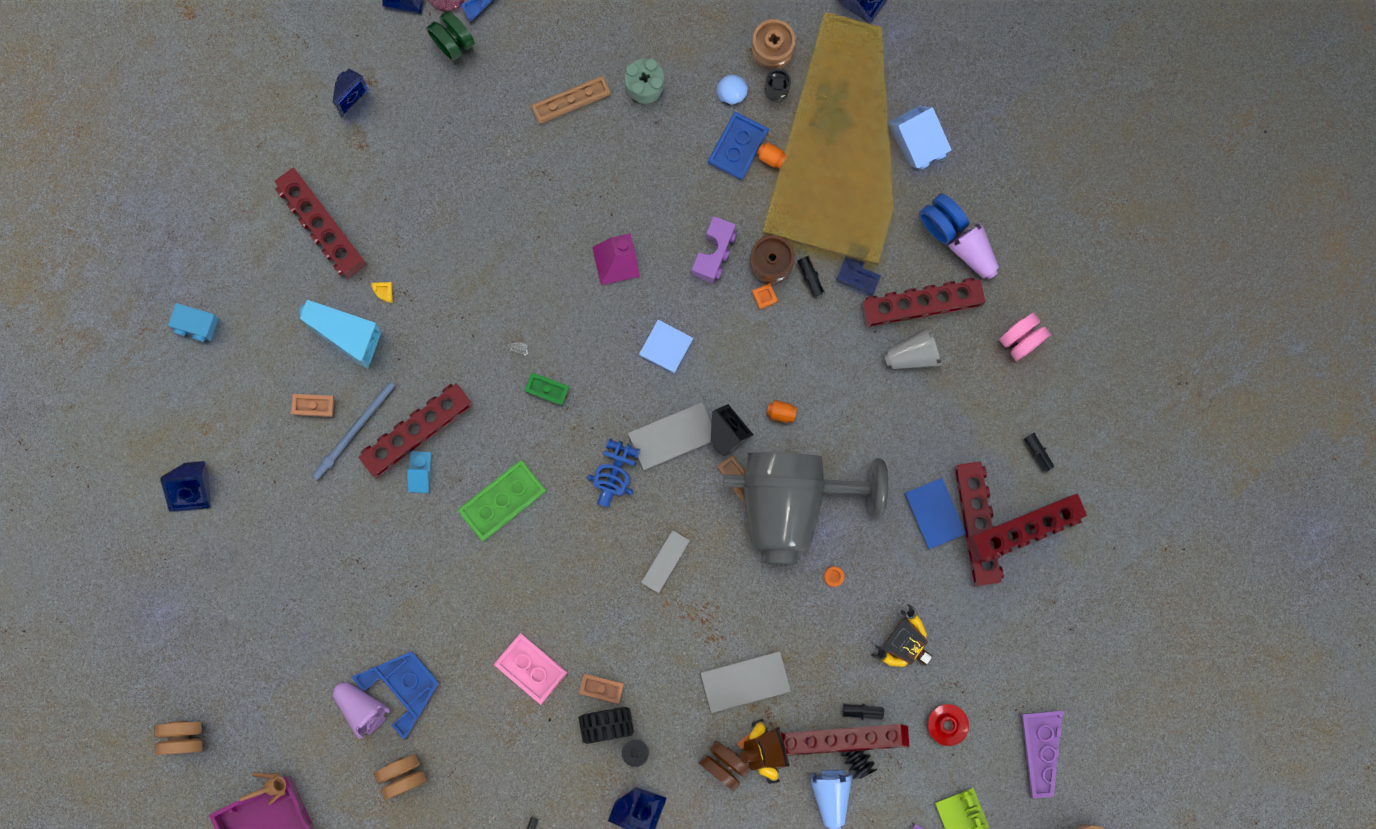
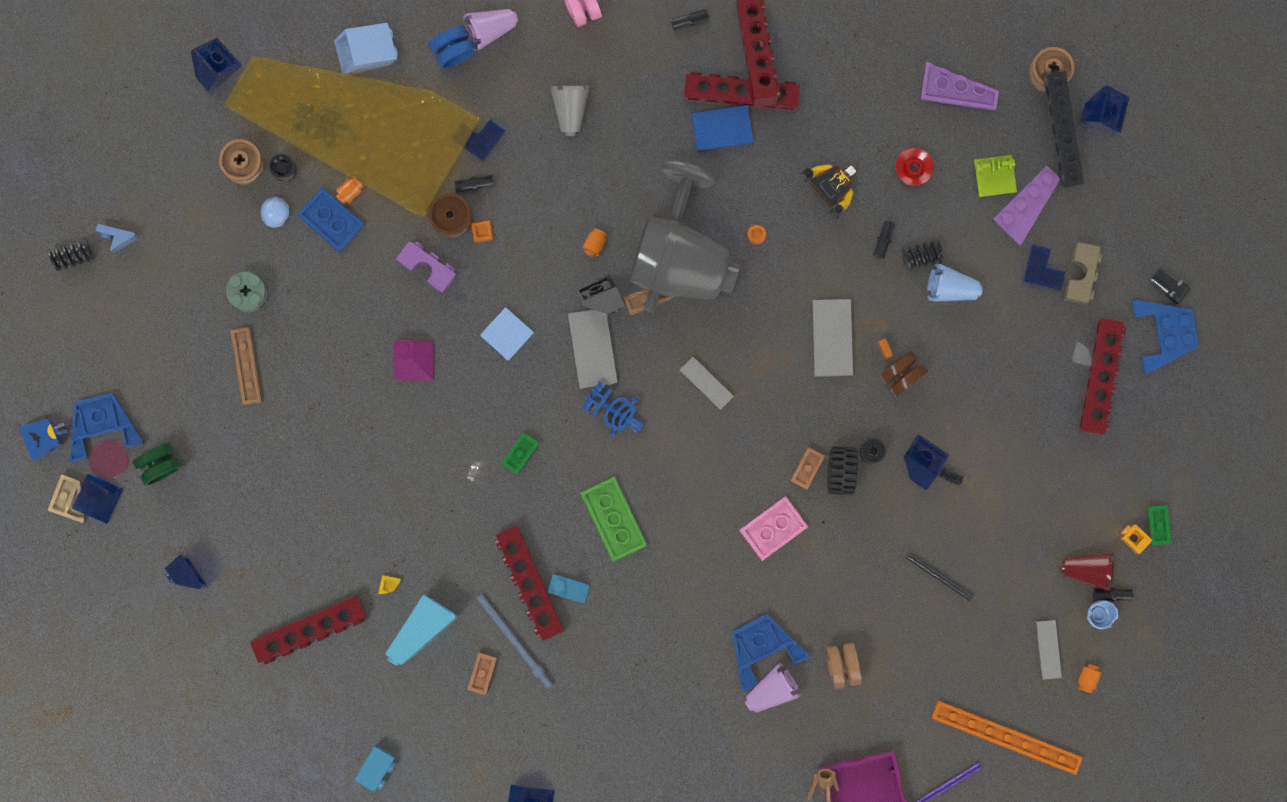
camera: 70 degrees left, 5 degrees up
reddish brown torso [740,719,790,784] -> none
dark red brick [781,724,910,756] -> none
dark red brick [861,278,986,328] -> none

